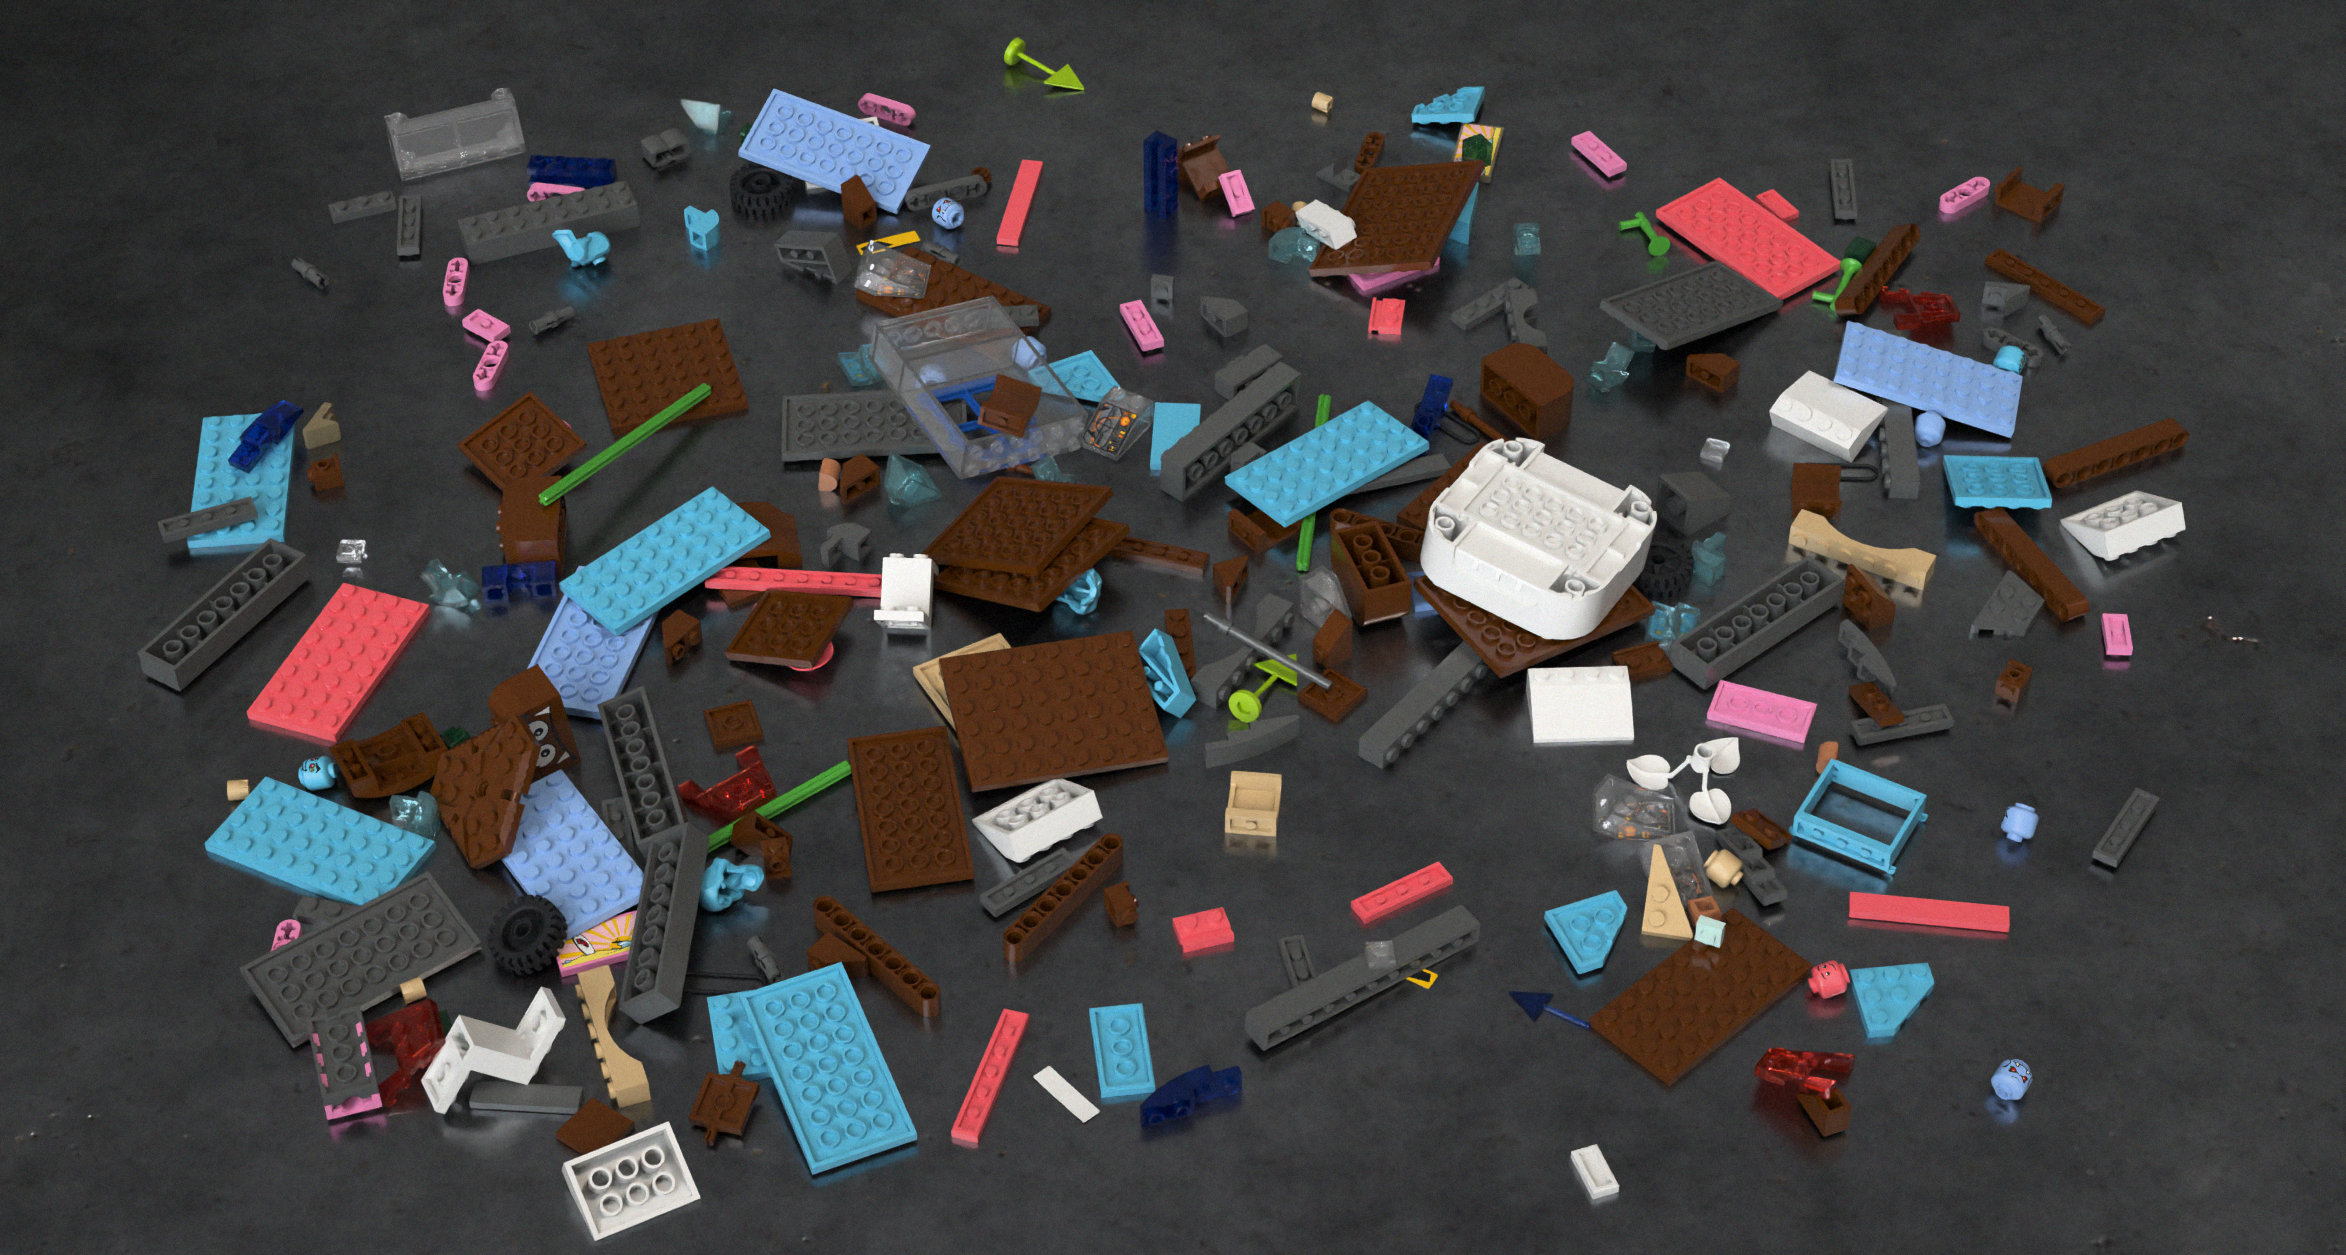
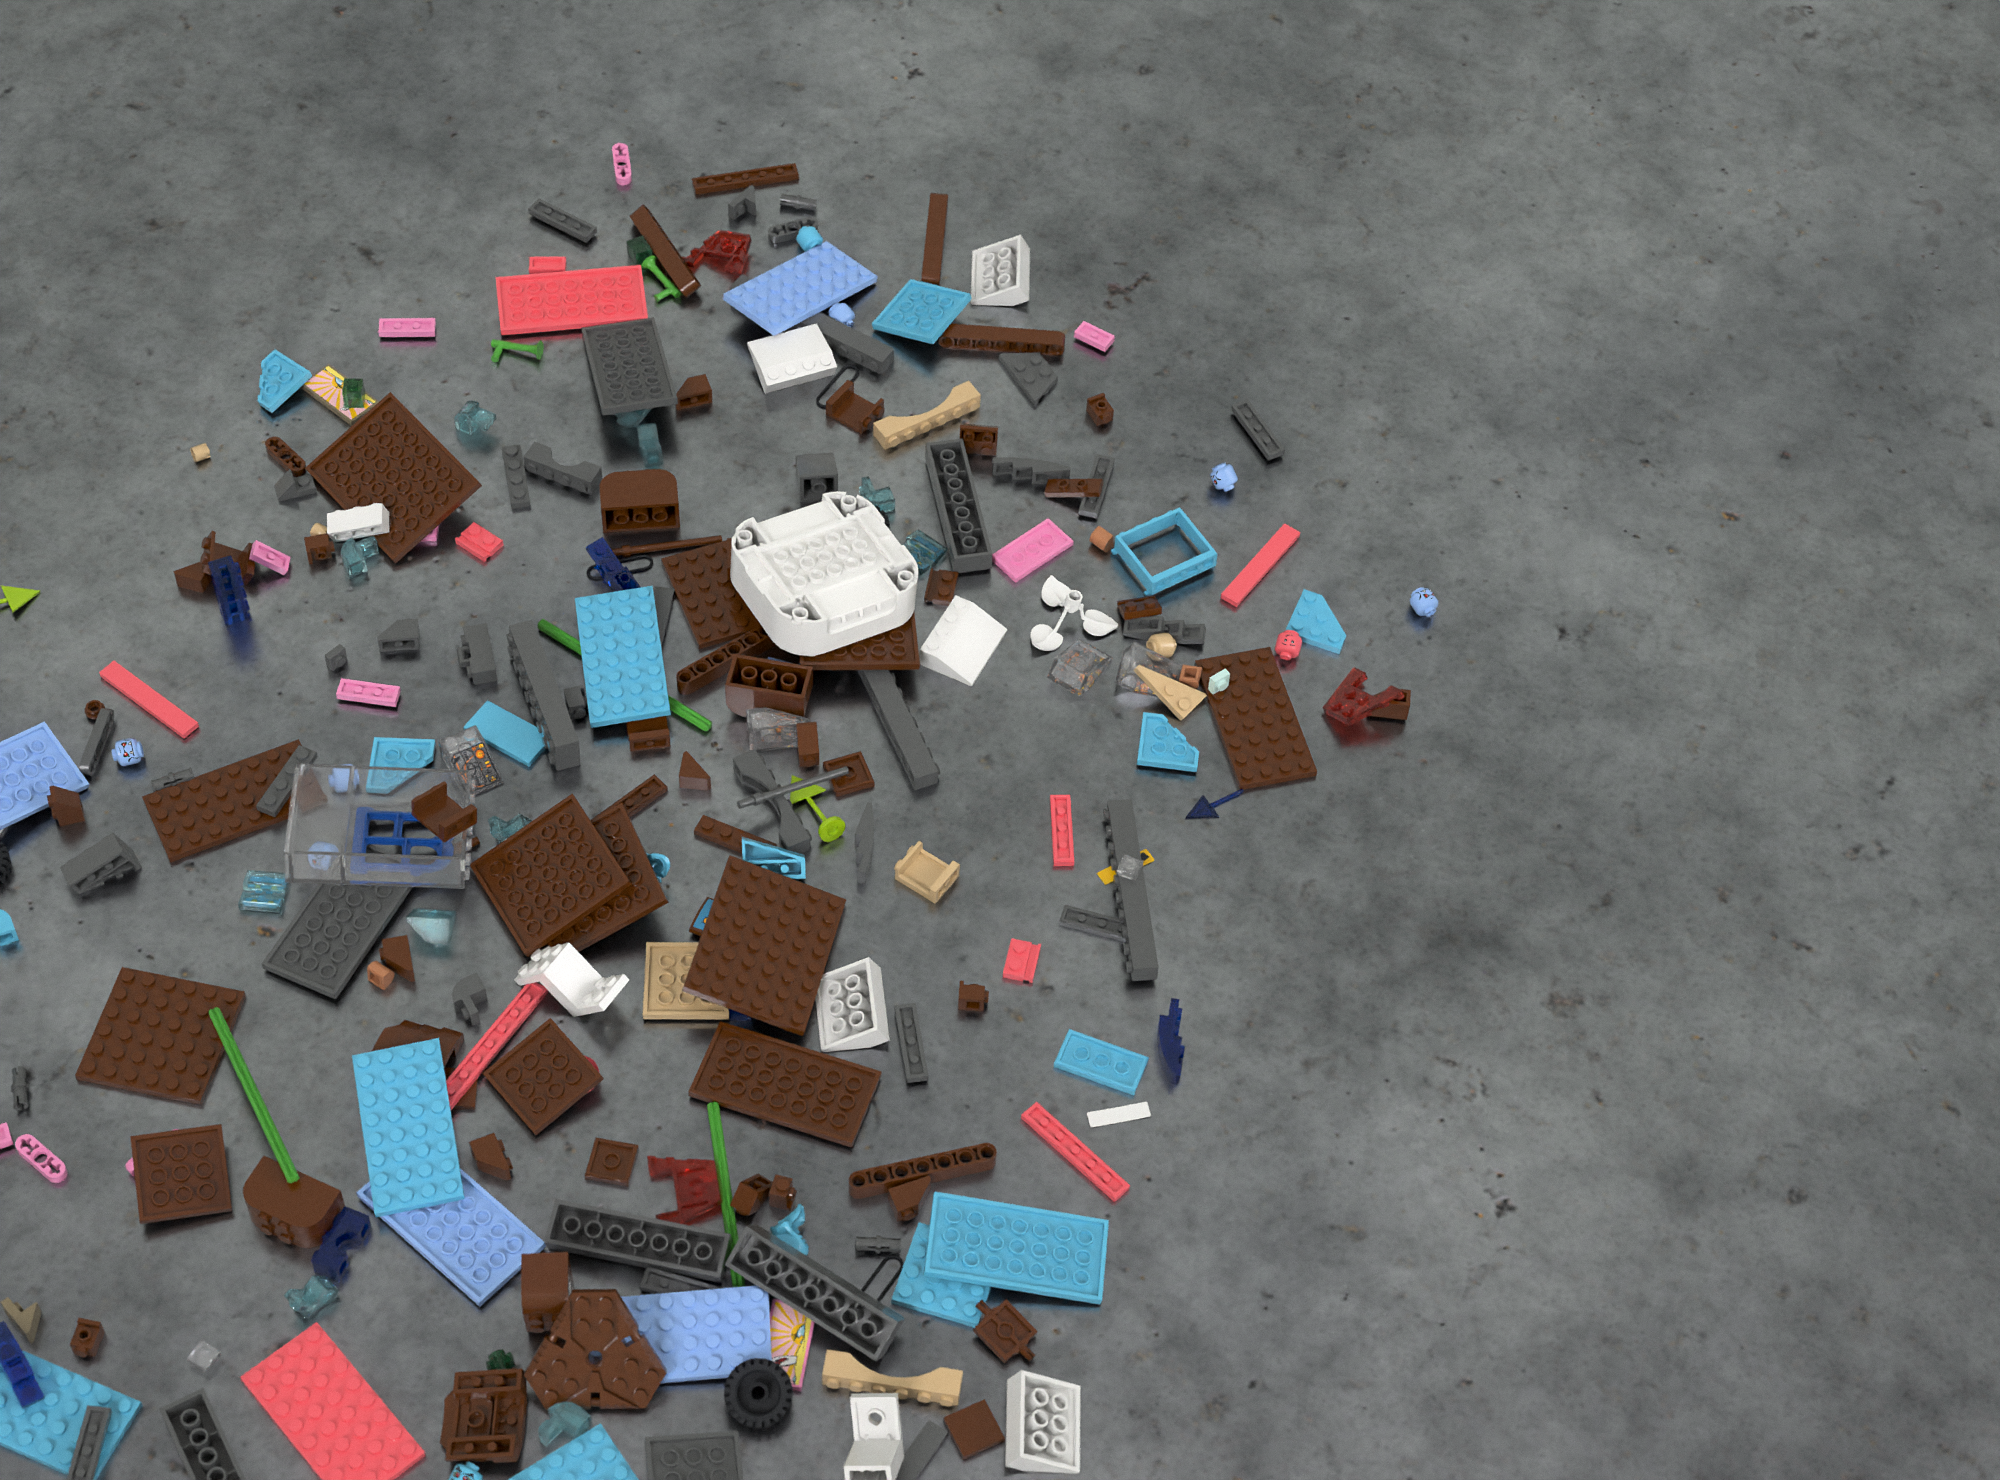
camera: 65 degrees left, 10 degrees up
clear slope [854,240,931,298] -> none
yellow sticker [856,231,920,255] -> none
reddish brown beam [1002,833,1123,962] -> none
white tile [1571,1144,1619,1199] -> none
clear tile [1700,437,1730,463] -> none
reddish brown panel [1994,166,2065,223] -> none

